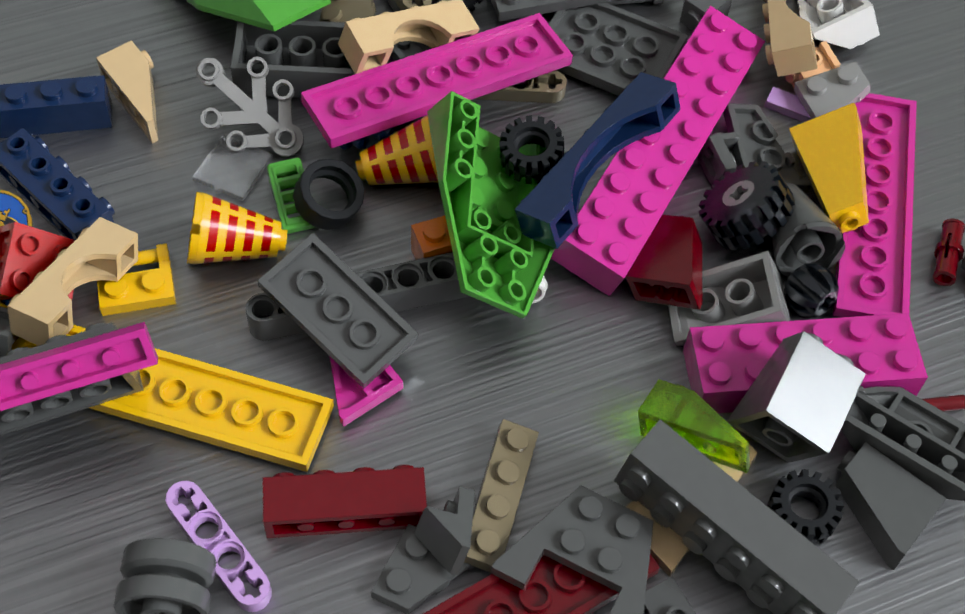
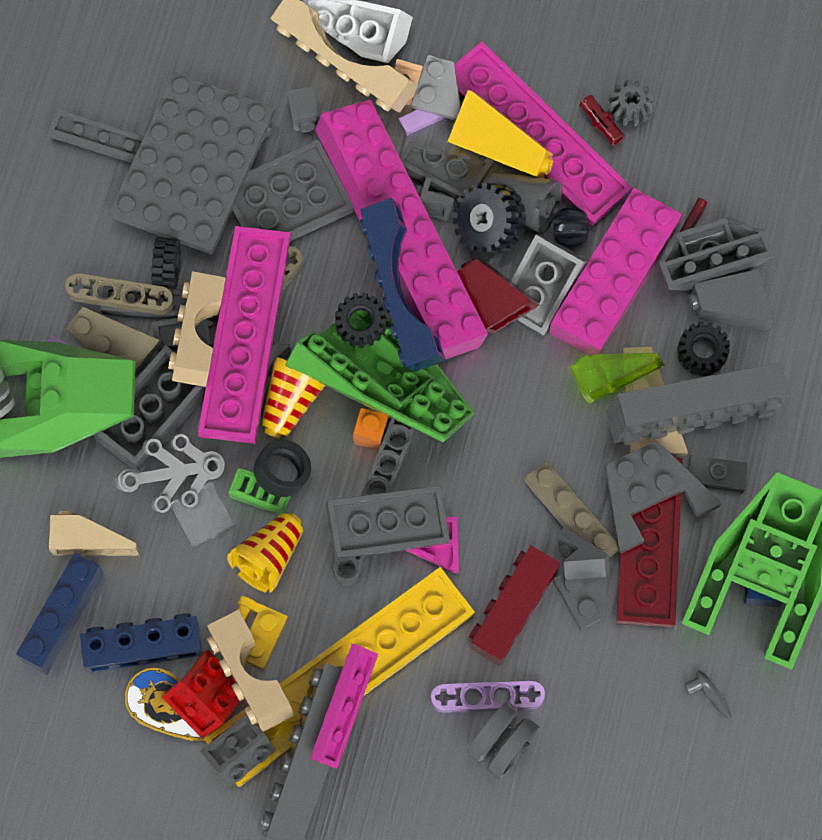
camera: 50 degrees left, 15 degrees up
slope [727,331,866,463] -> none

